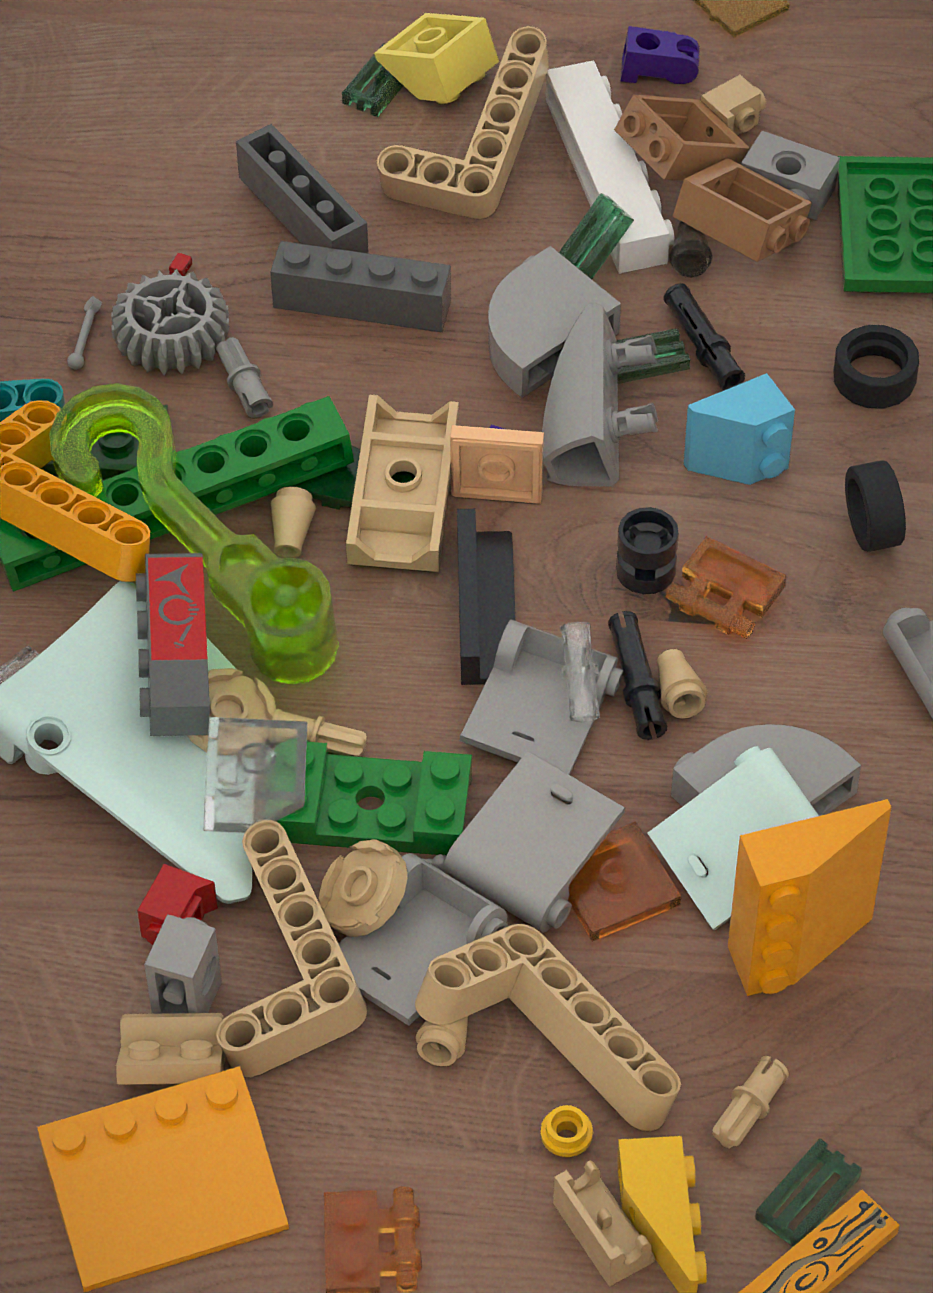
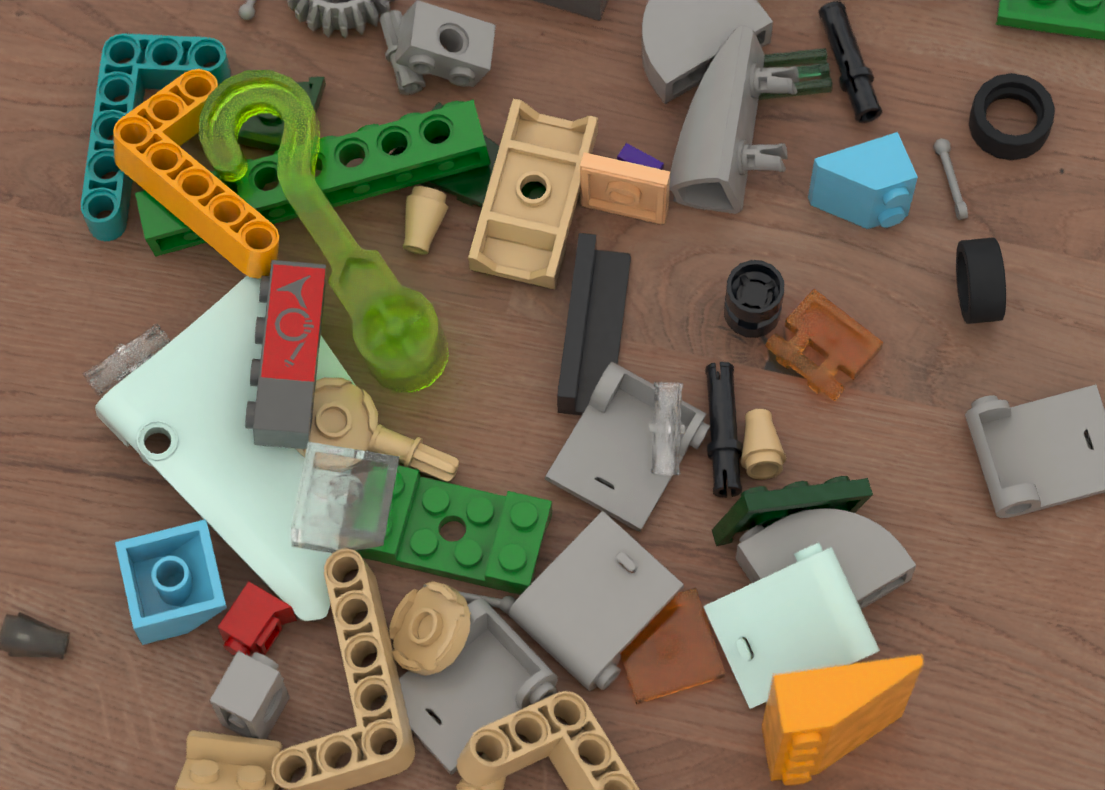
camera: 10 degrees right, 15 degrees up
none -> medium azure slope [115,519,227,645]
none -> light grey brick [395,0,496,87]
none -> dark green wing [712,476,873,547]
none -> light grey hinge [934,138,968,220]

